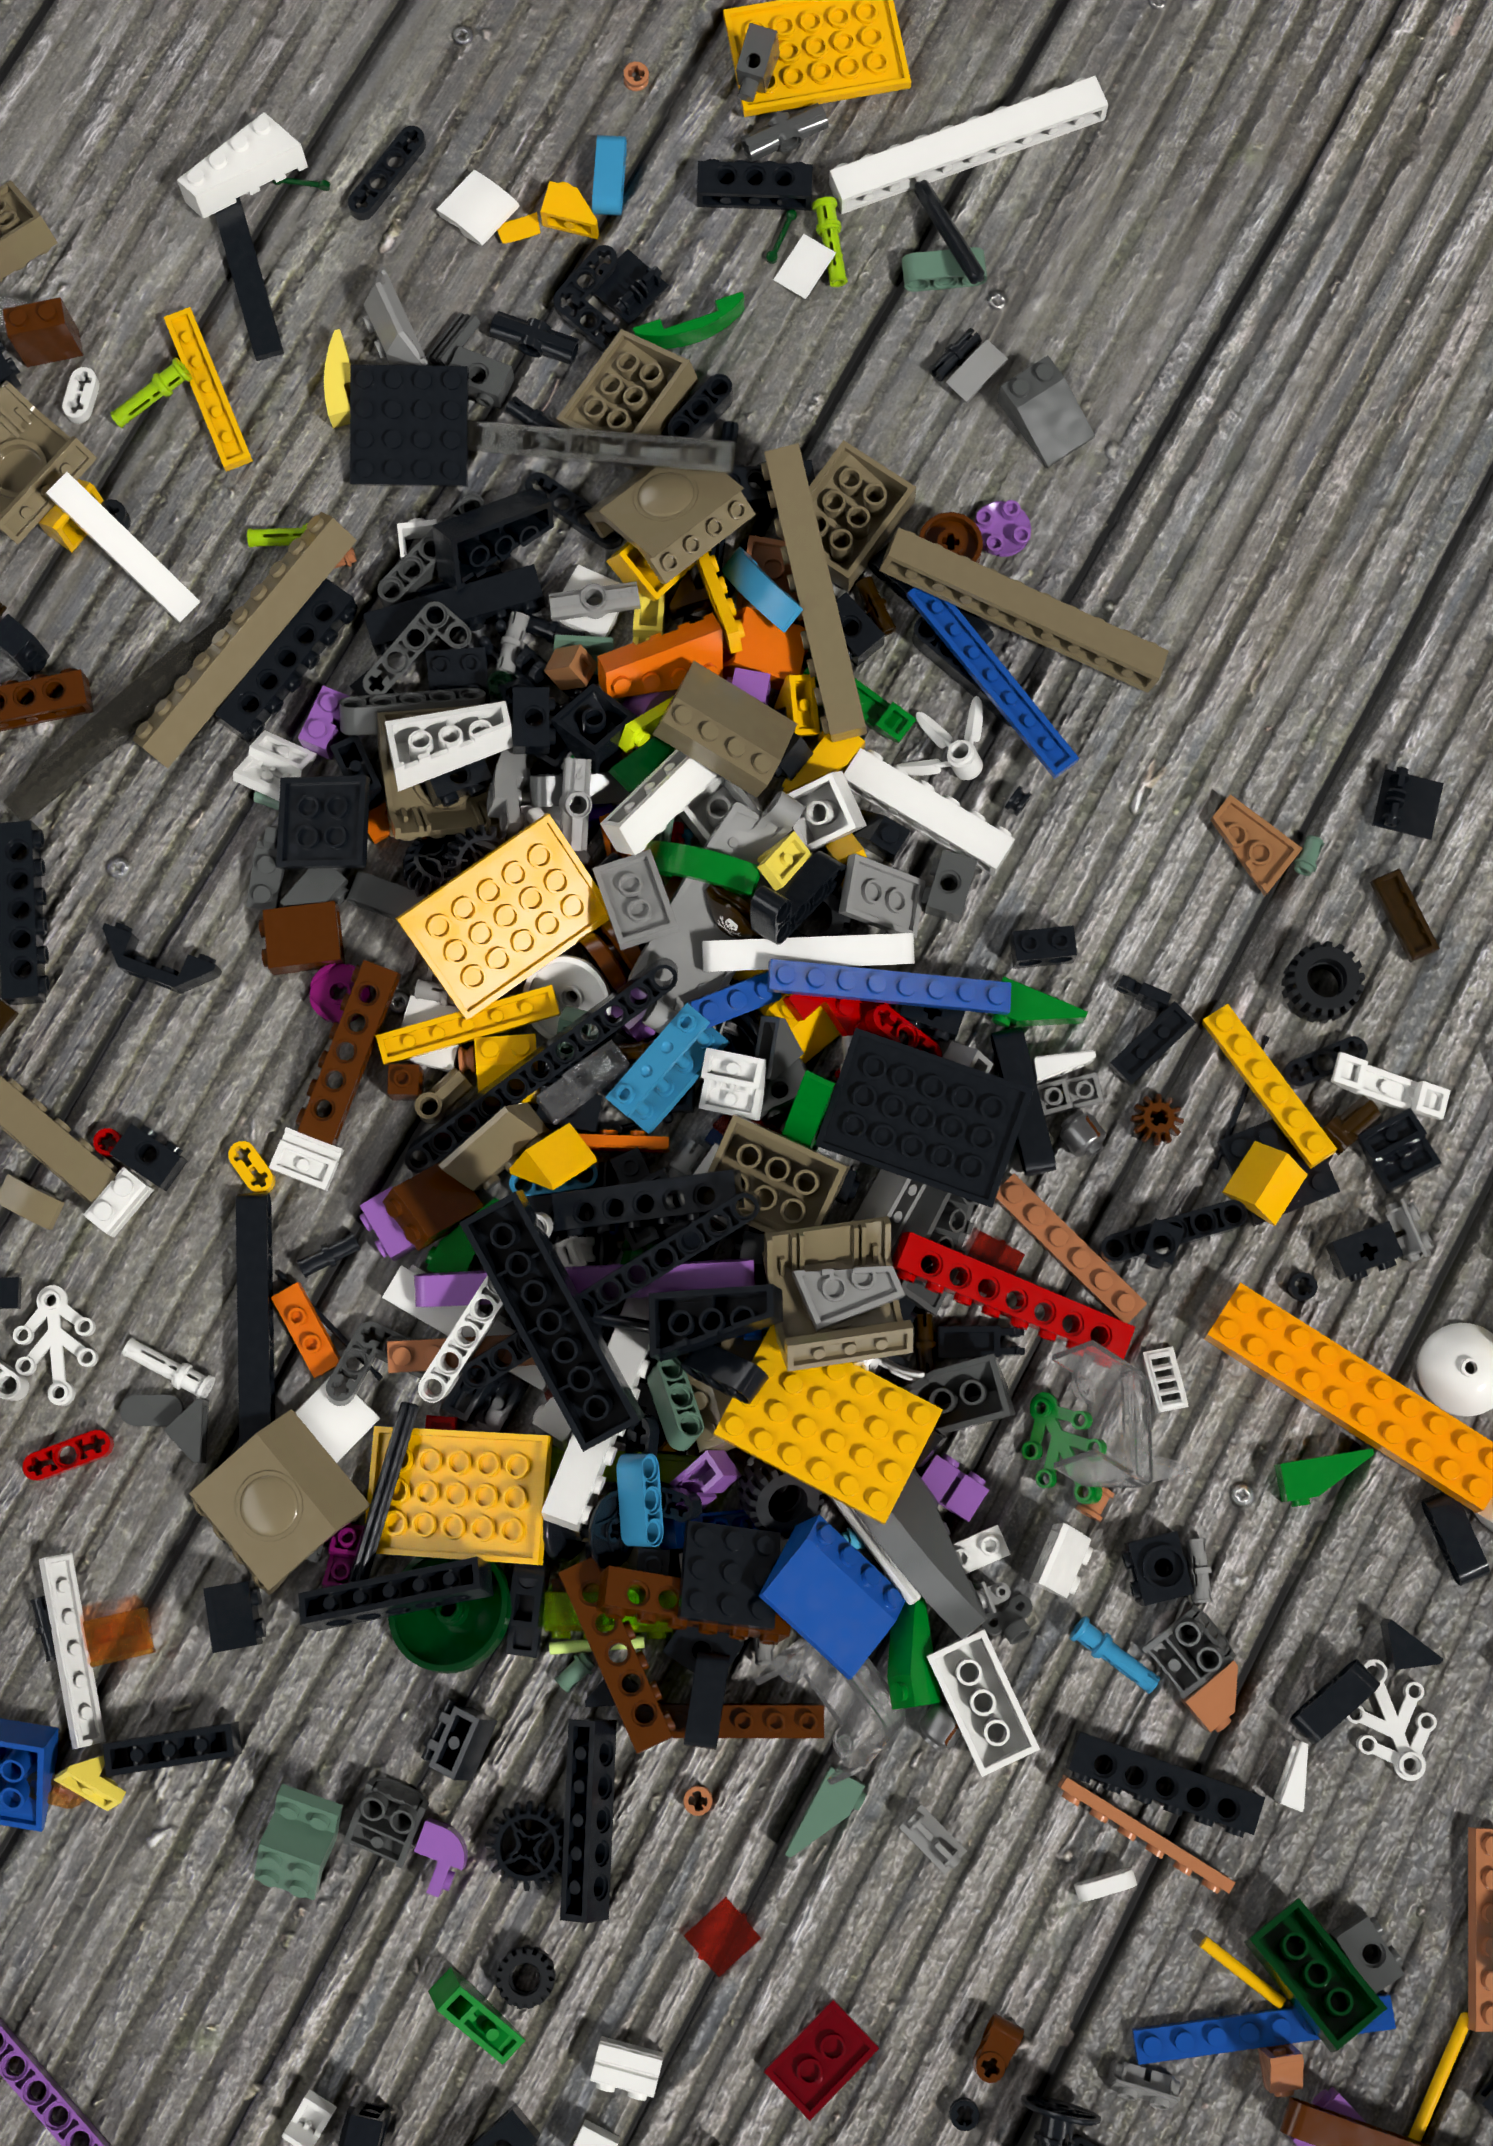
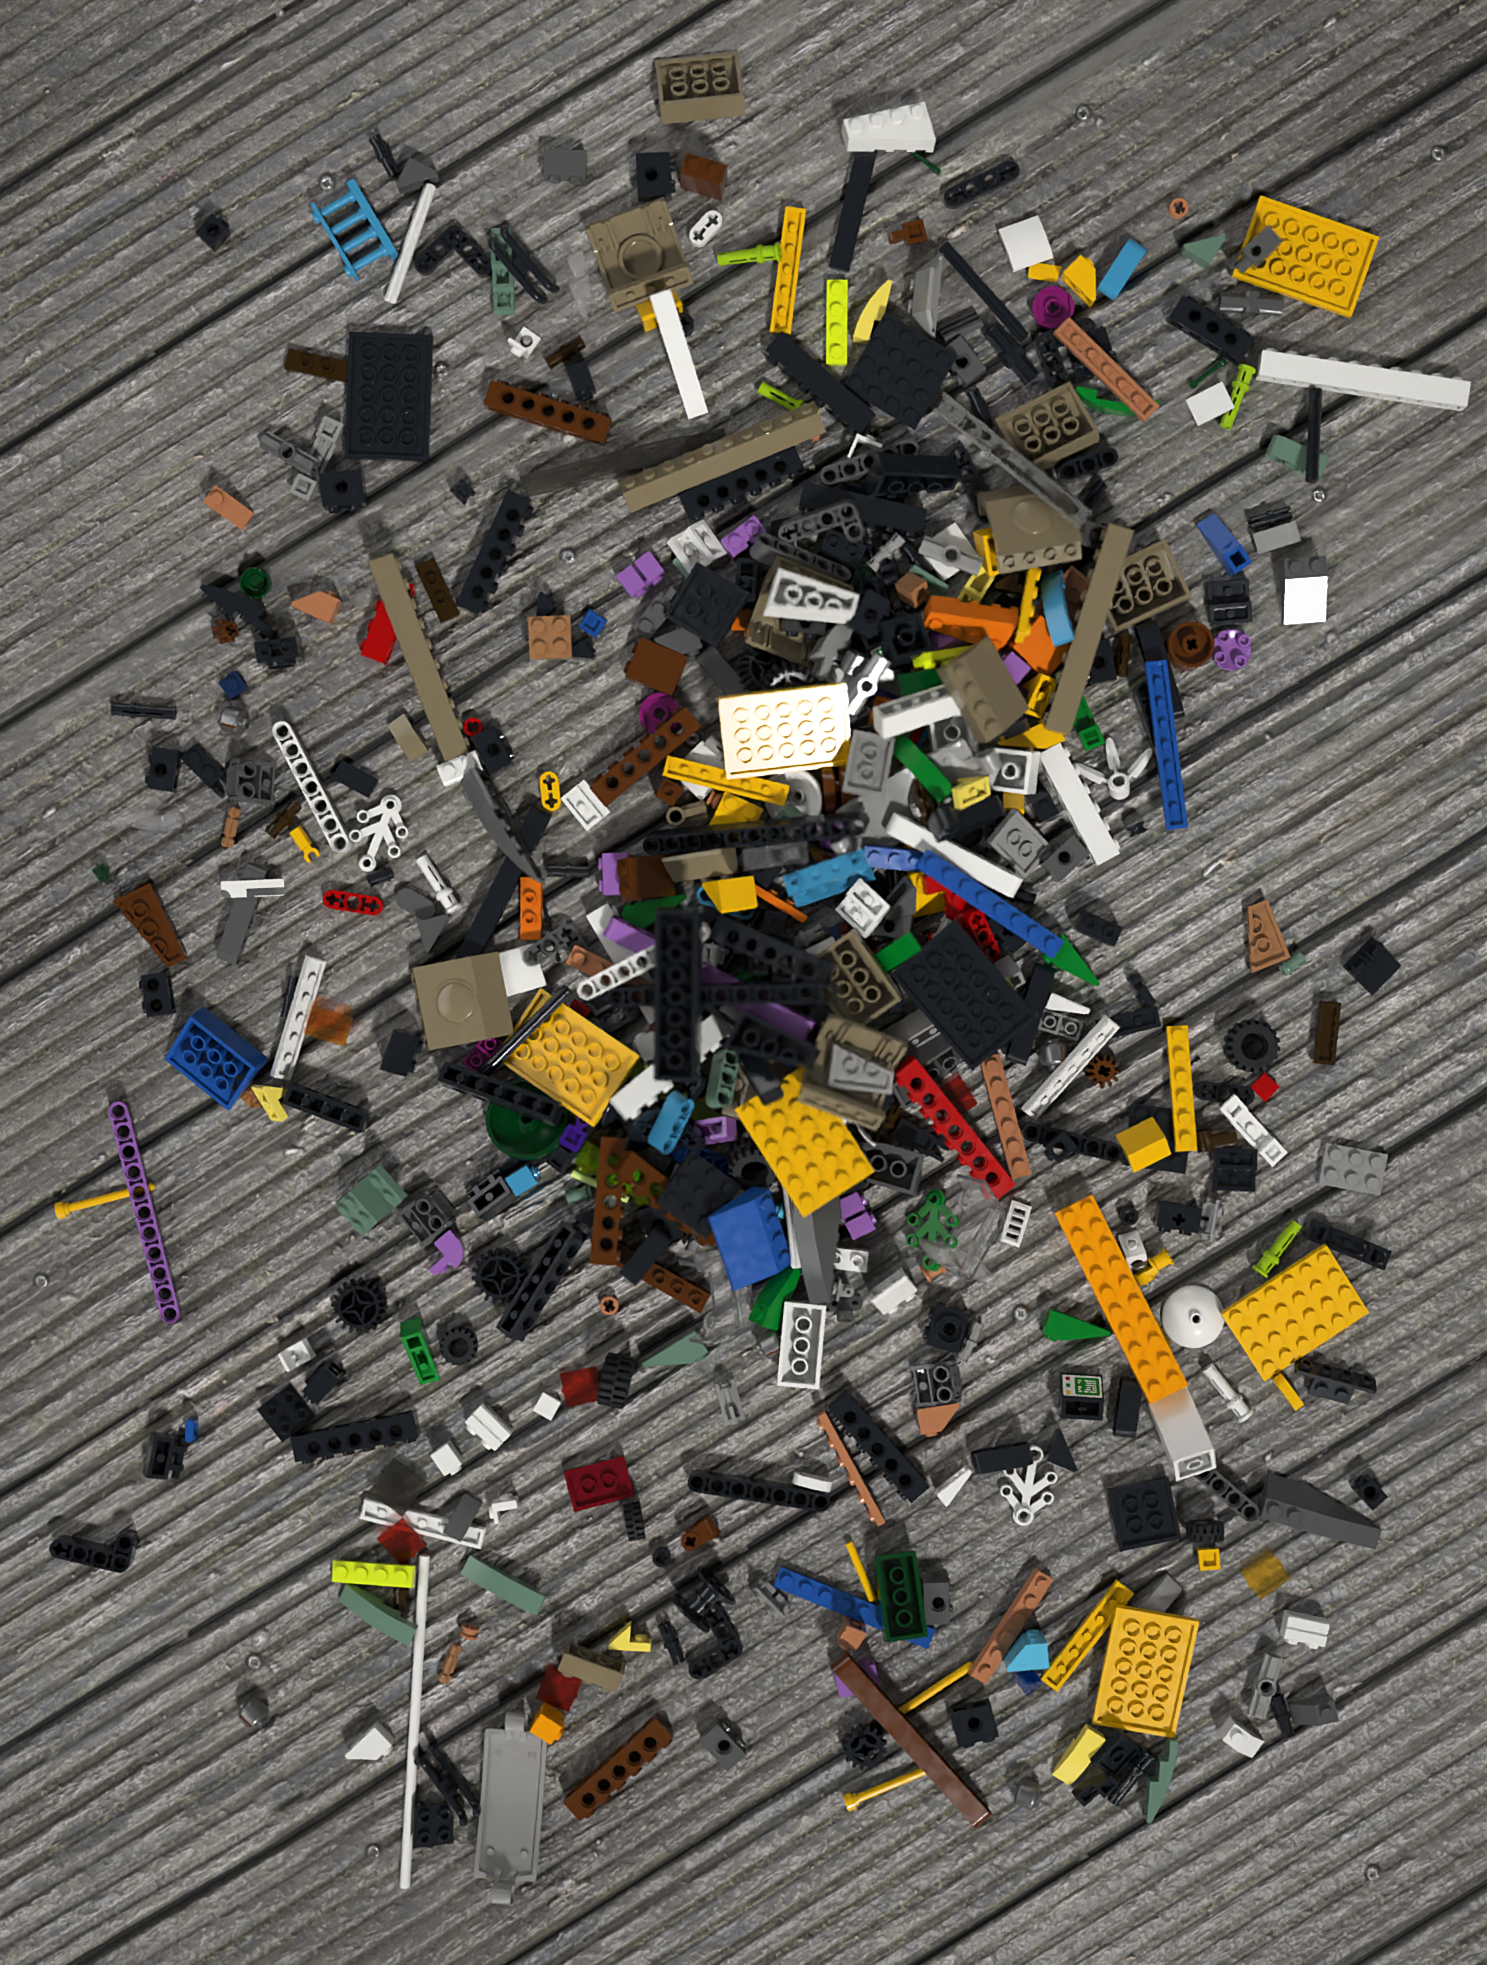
camera: 25 degrees right, 10 degrees up
dark tan brick [879,528,1169,693] -> none
dark azure pin [1069,1616,1161,1694] -> none
none -> black gear [331,1277,389,1334]
none -> black pin [366,866,395,887]
none -> dark grey wedge [461,766,544,883]
none -> dark azure brick [505,1162,542,1197]
none -> medium nougat plate [528,615,572,660]
none -> white tile [533,1391,562,1421]
none -> dark purple plate [559,1116,589,1153]
none -> blue tile [578,609,607,639]
none -> black tyre [597,1352,635,1409]
none -> medium lavender piece [616,551,665,599]
none -> black tyre [623,1501,646,1541]
none -> black beam [687,1469,830,1512]
none -> black brick [765,331,876,436]
none -> neon yellow plate [826,280,848,366]
none -> reddish brown plate [888,219,927,246]
none -> black axle [939,242,1029,342]
none -> black pin [993,888,1037,907]
none -> white tile [1021,1015,1120,1120]
none -> magenta plate [1031,286,1074,330]
none -> nougat plate [1053,317,1159,423]
none -> black slope [1058,1372,1104,1421]
none -> white bracket [1118,1230,1147,1270]
none -> yellow connector [1134,1248,1174,1286]
none -> sand green slope [1180,234,1225,269]
none -> blue slope [1196,513,1252,577]
none -> black slope [1206,578,1252,626]
none -> red tile [1249,1072,1280,1102]

